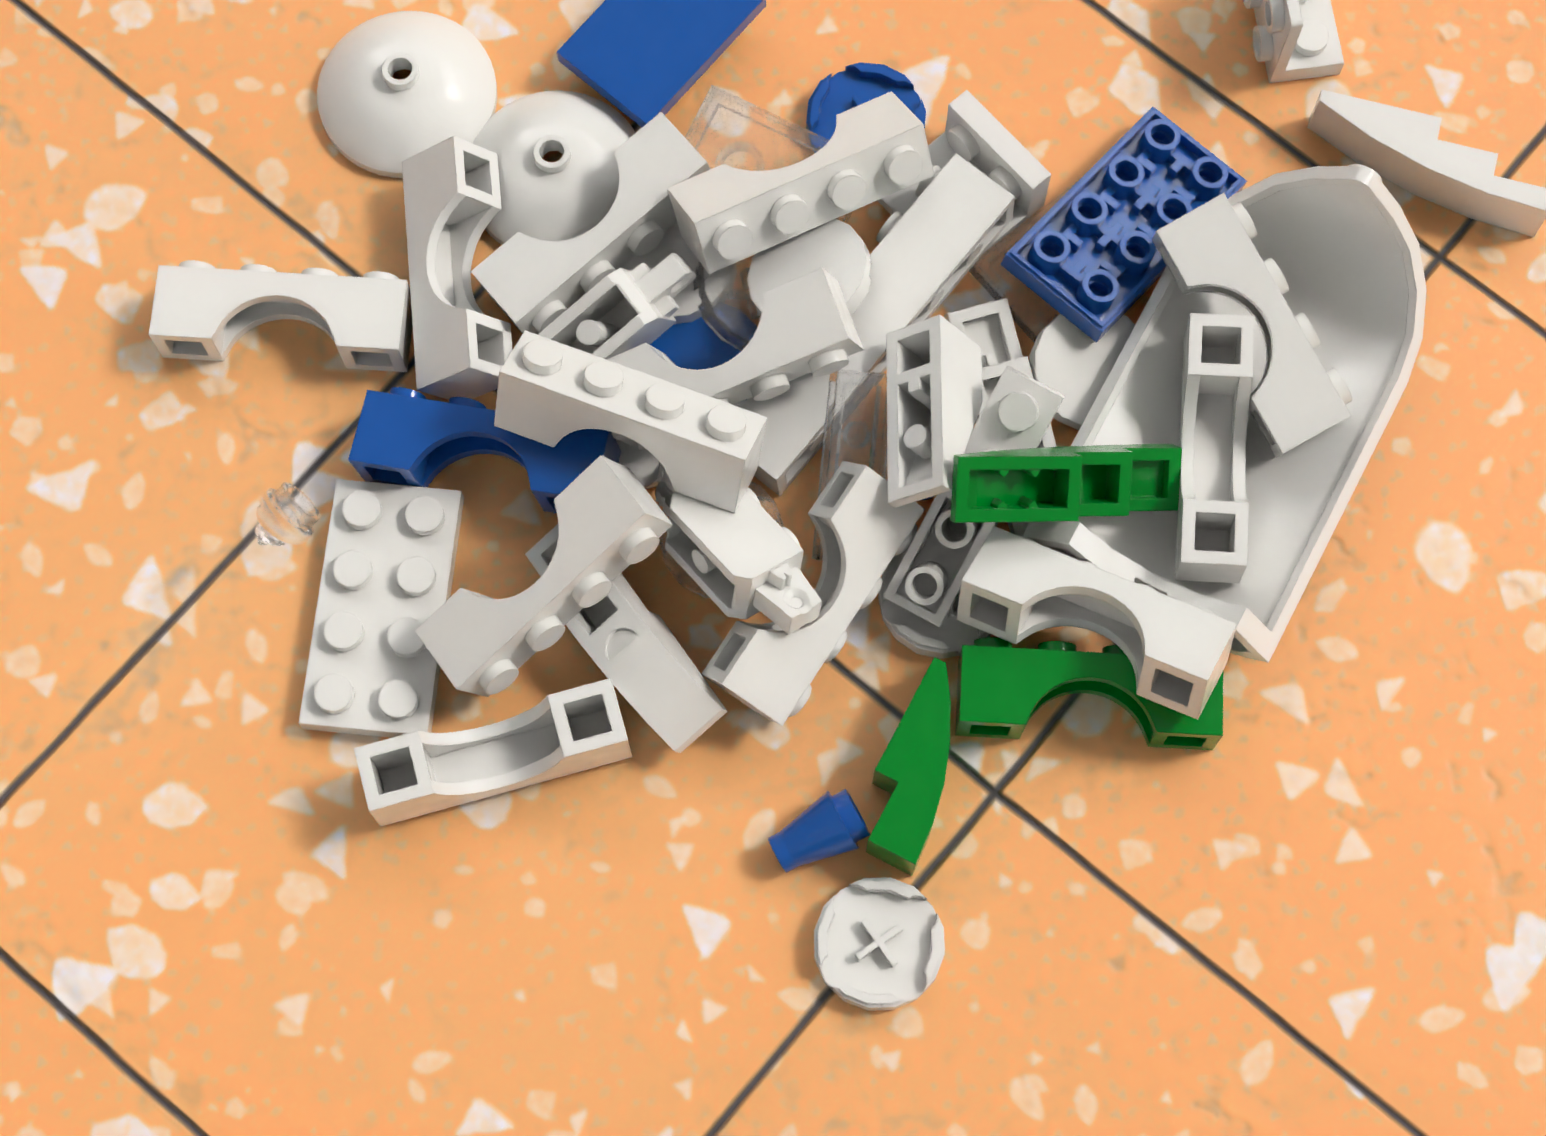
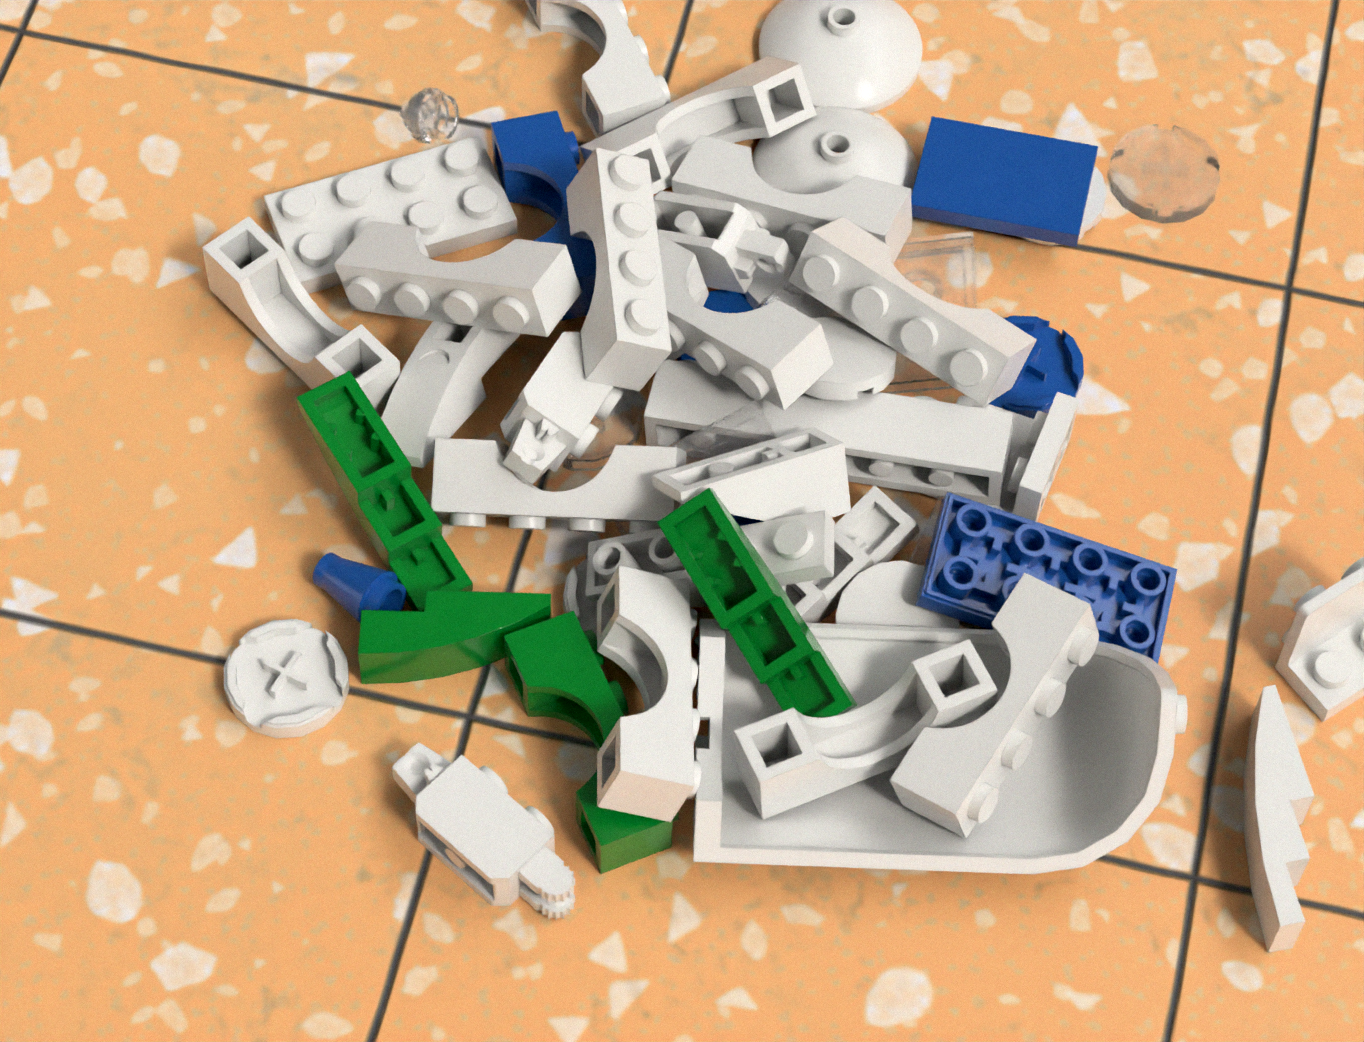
camera: 60 degrees right, 15 degrees down
none -> green slope [296,371,473,612]
none -> white hinge [392,742,575,920]

